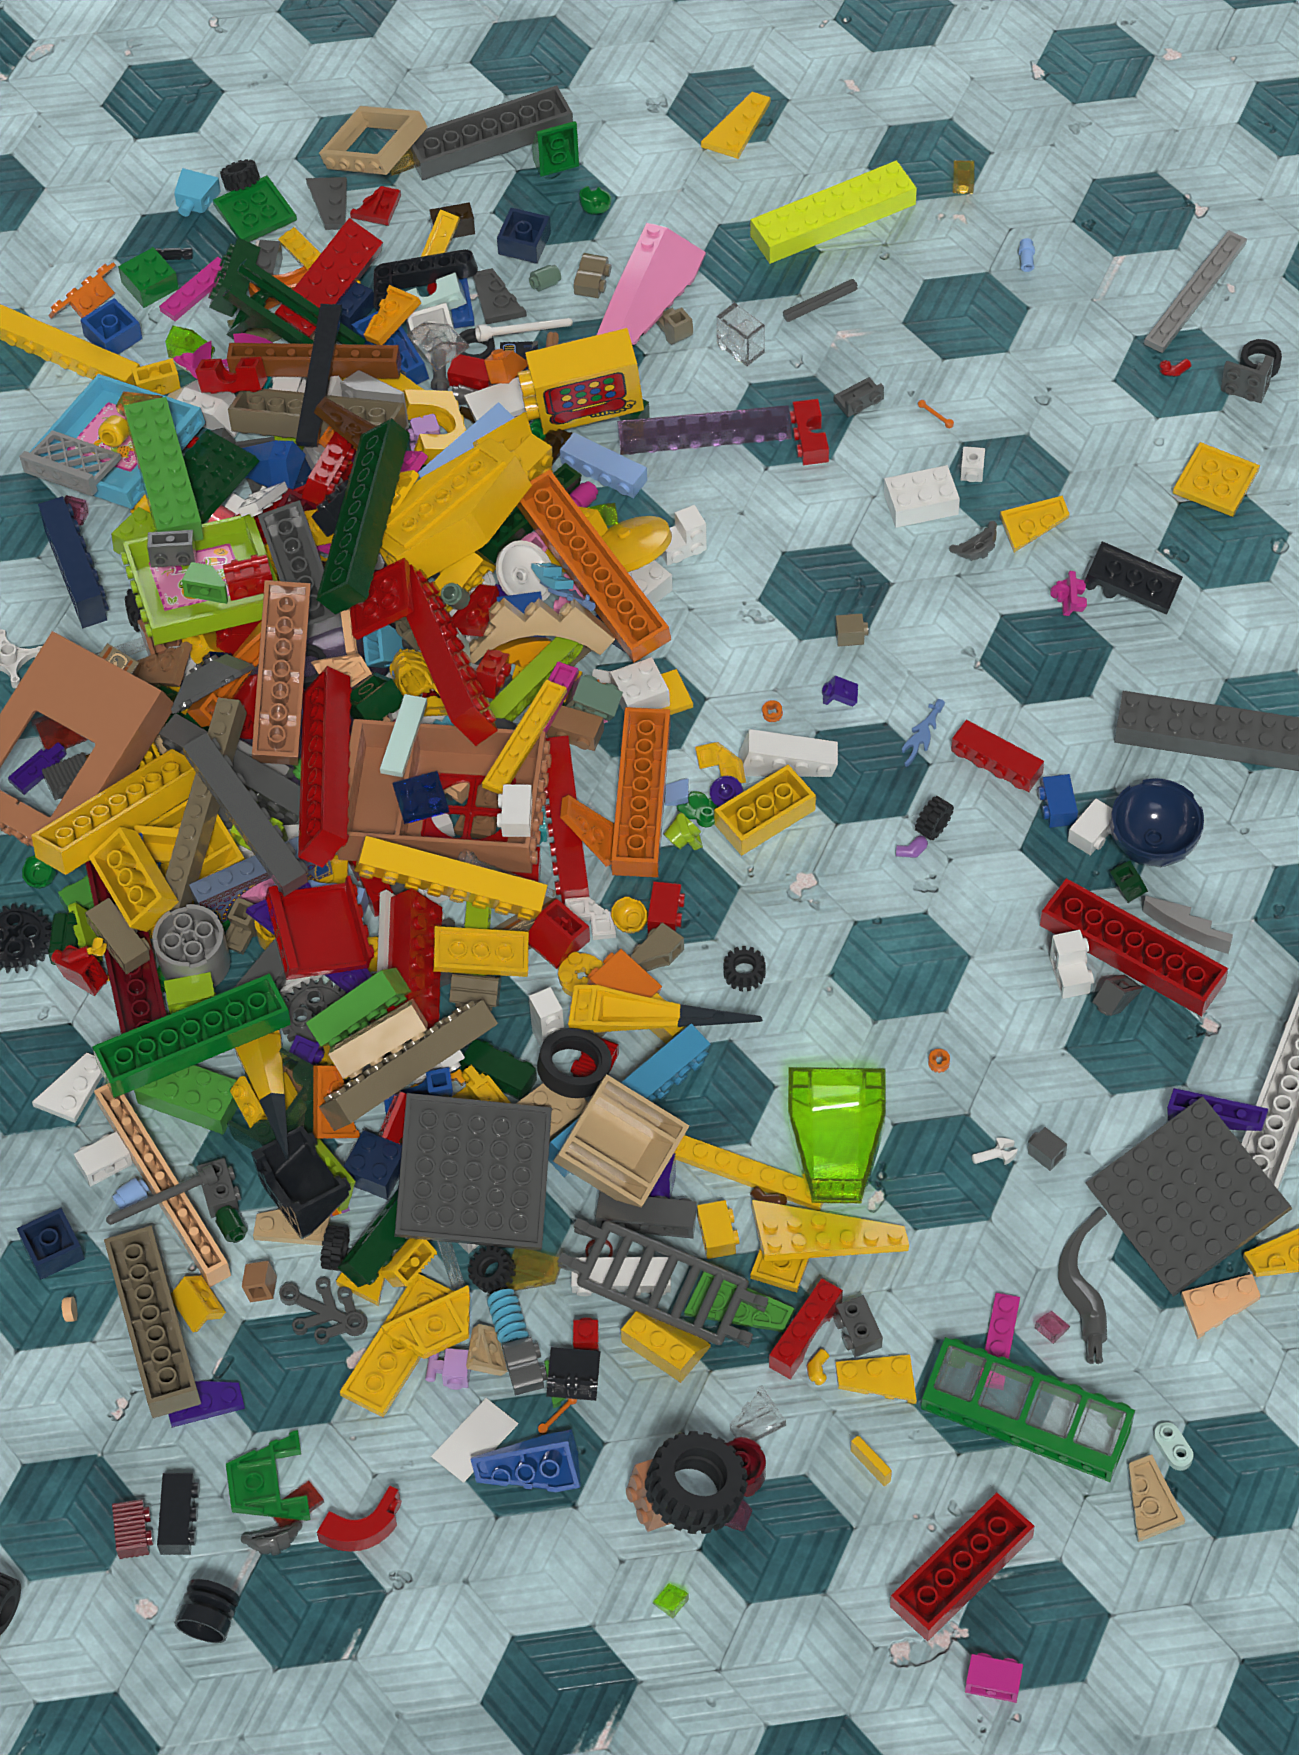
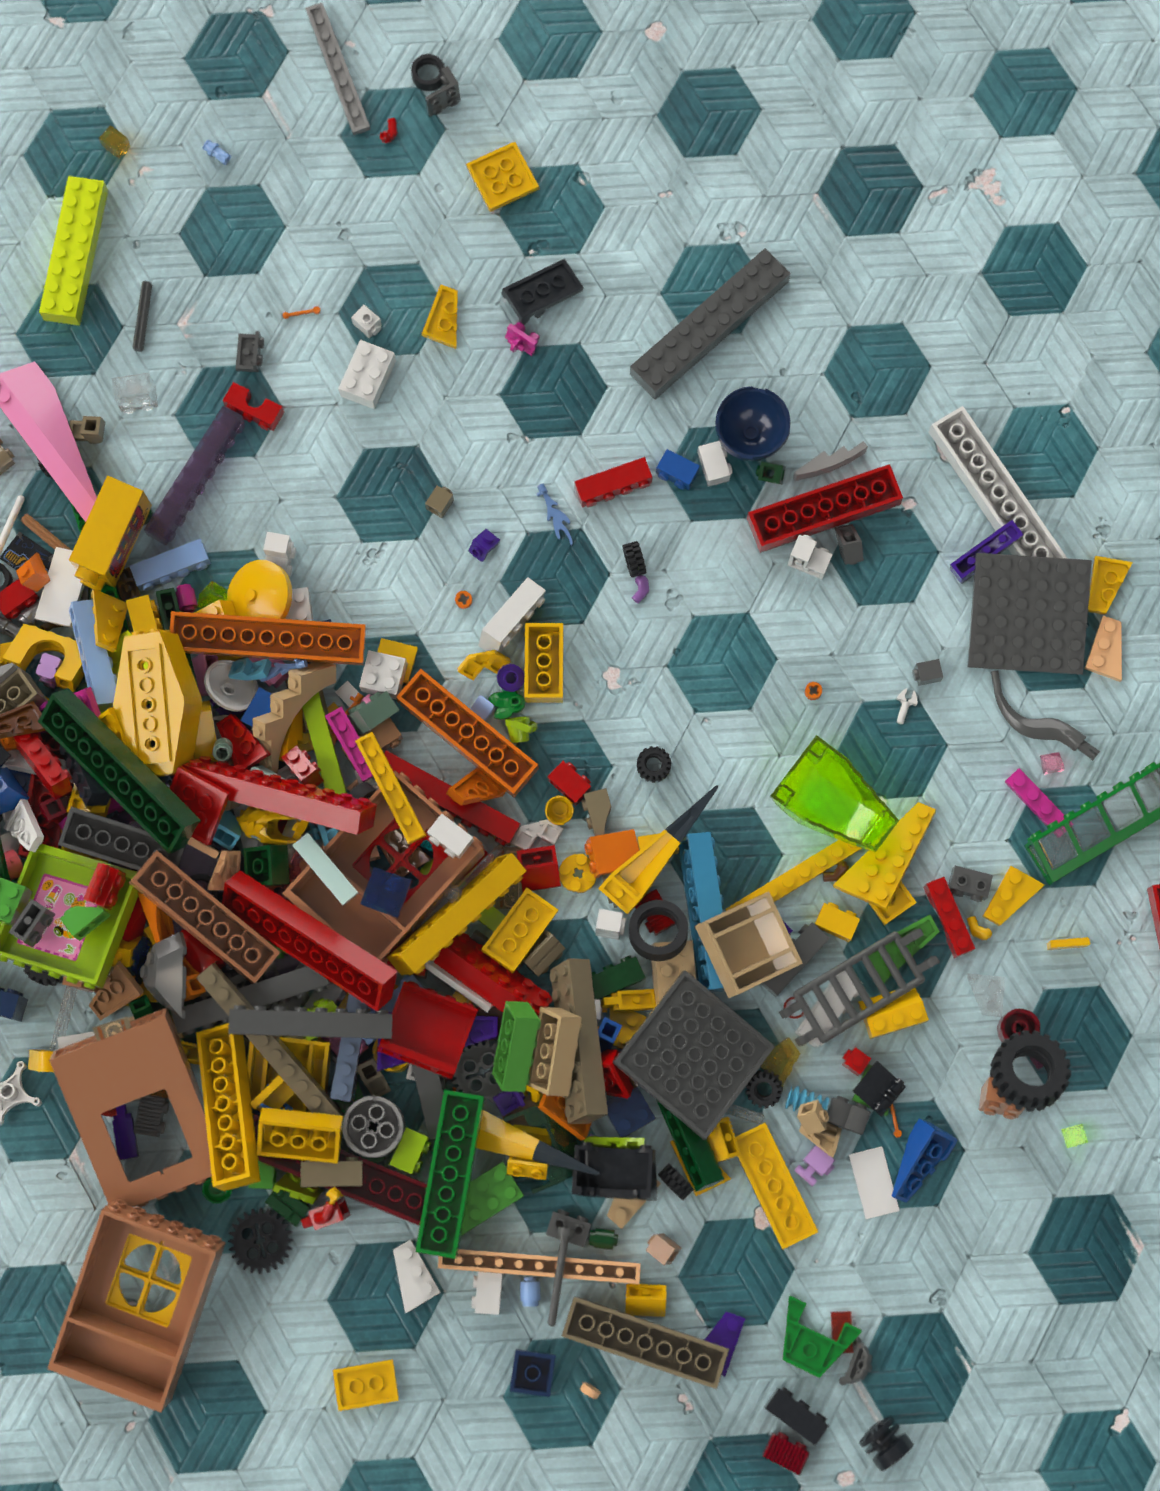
camera: 55 degrees left, 20 degrees up
dark grey plant [279,1278,368,1345] -> none
red arch [317,1486,402,1551] -> none
yellow wing [382,1285,470,1359] -> none
dark grey piece [949,521,997,561] -> none
none -> tan brick [797,1100,829,1135]

